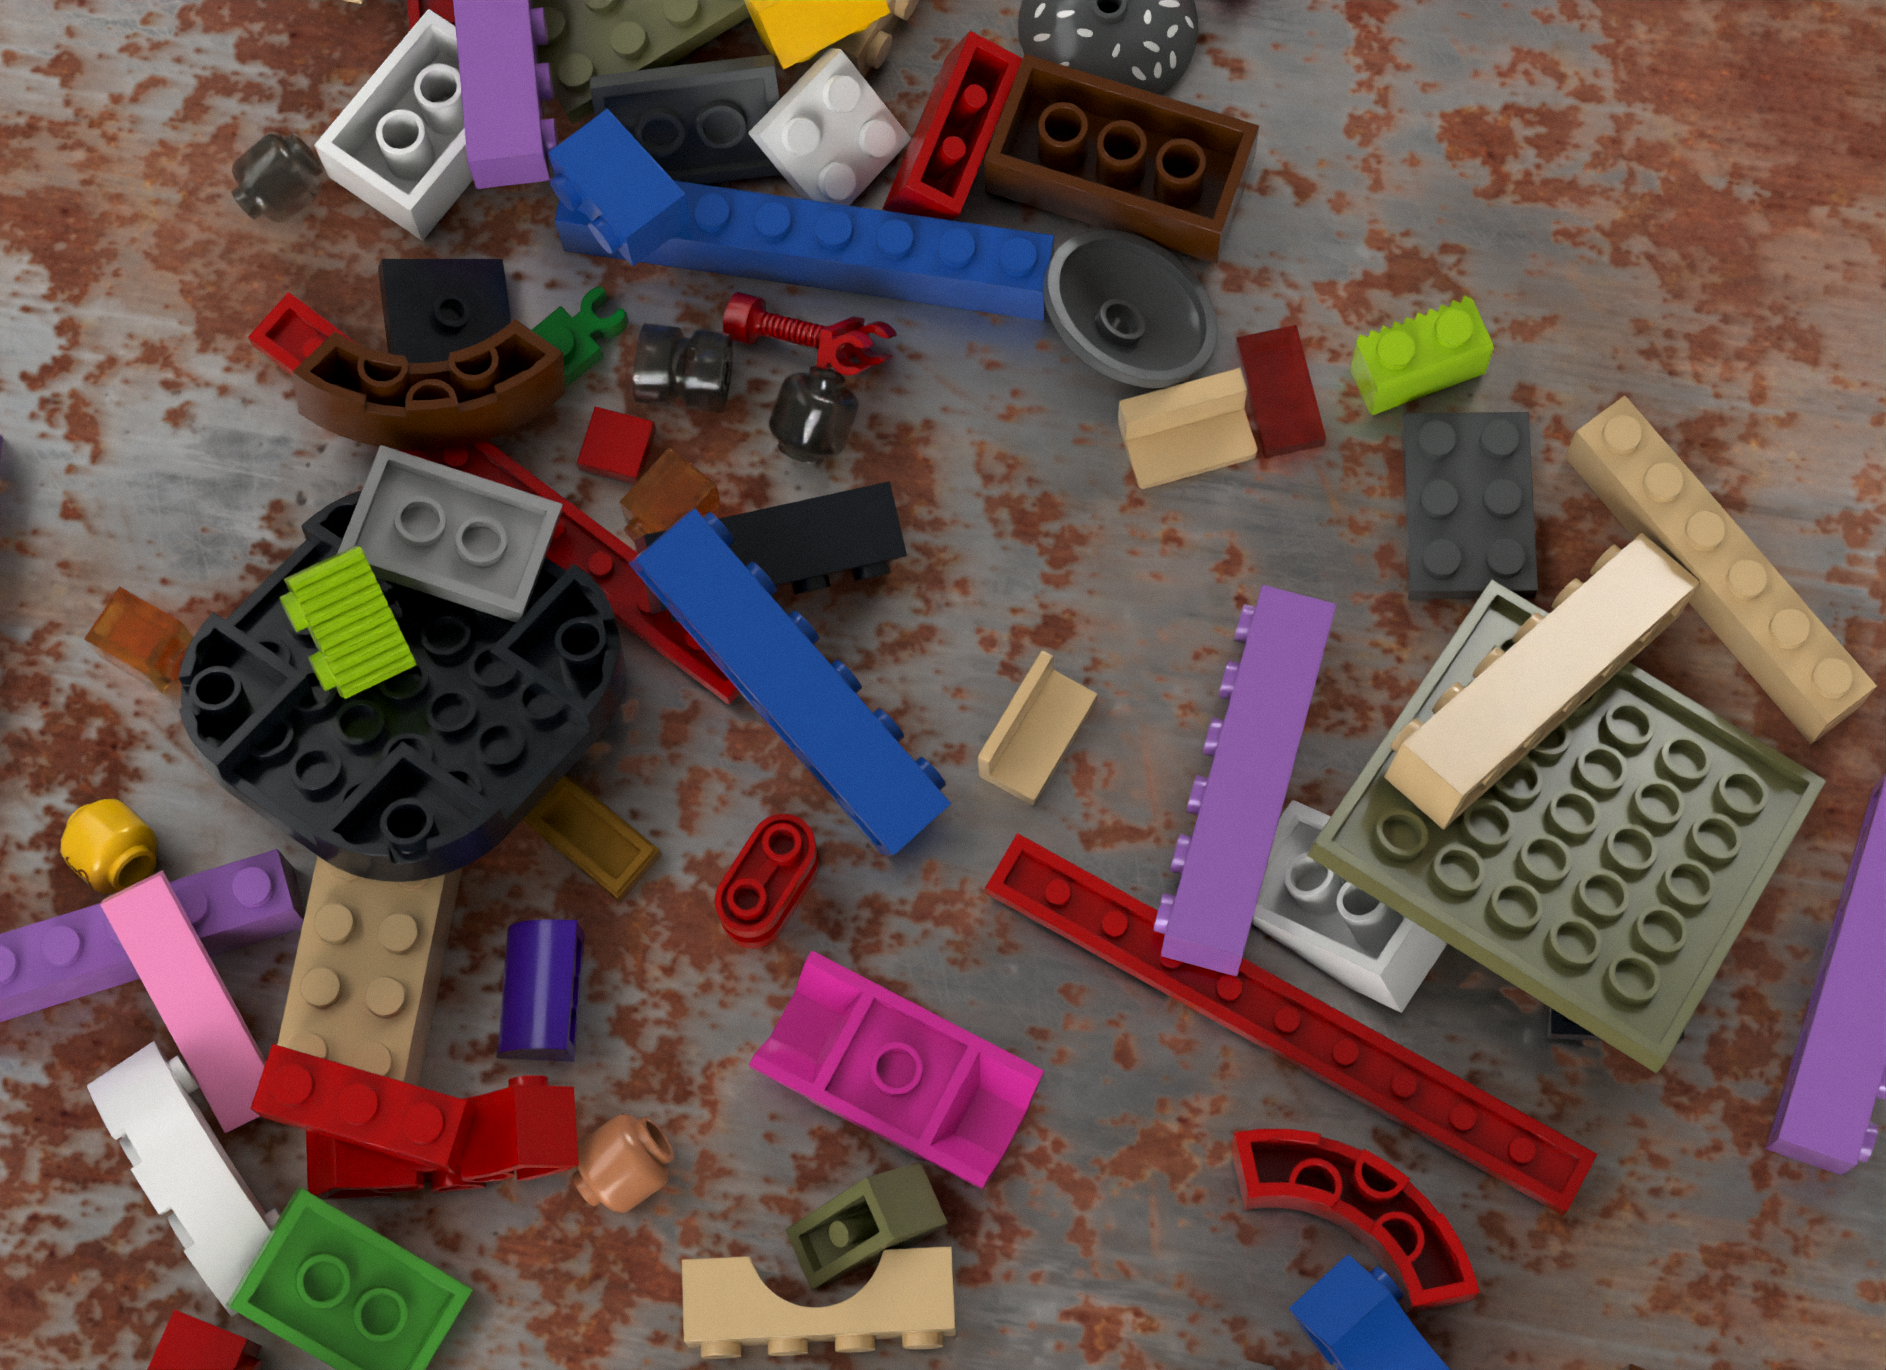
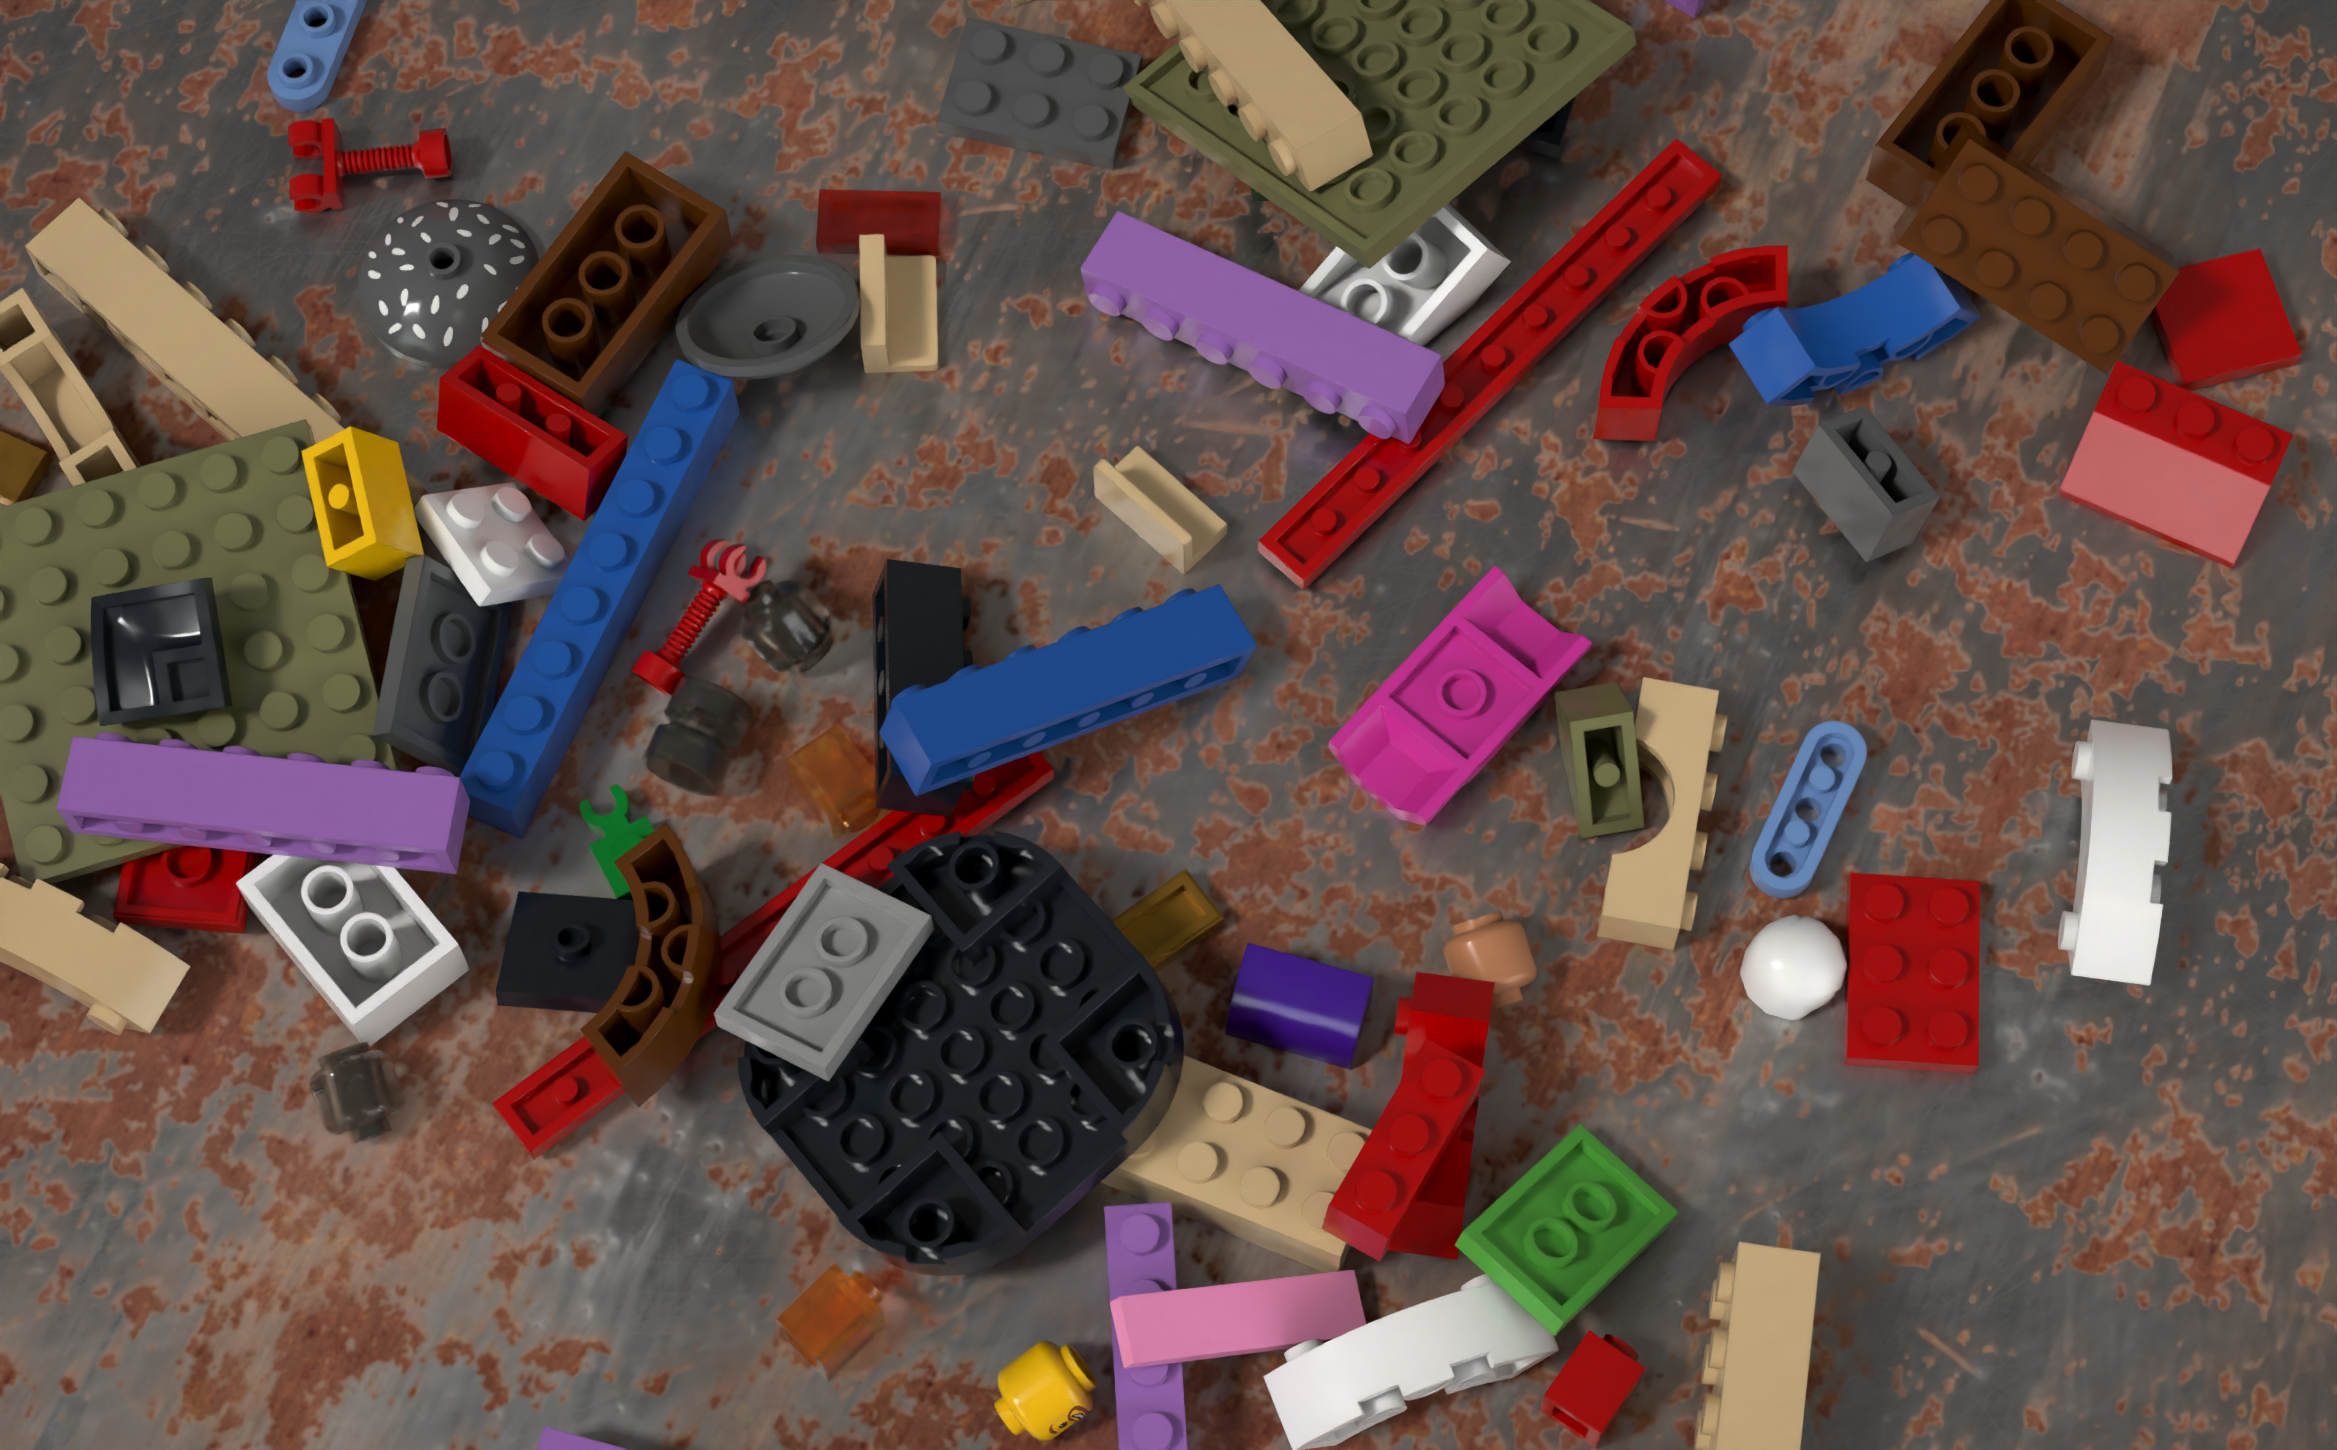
camera: 80 degrees left, 5 degrees down
lime brick [280,546,417,699] -> none
blue brick [548,109,691,266] -> none
red tile [576,406,656,485] -> none
red brick [715,813,820,949] -> none
lime brick [1350,295,1494,416] -> none

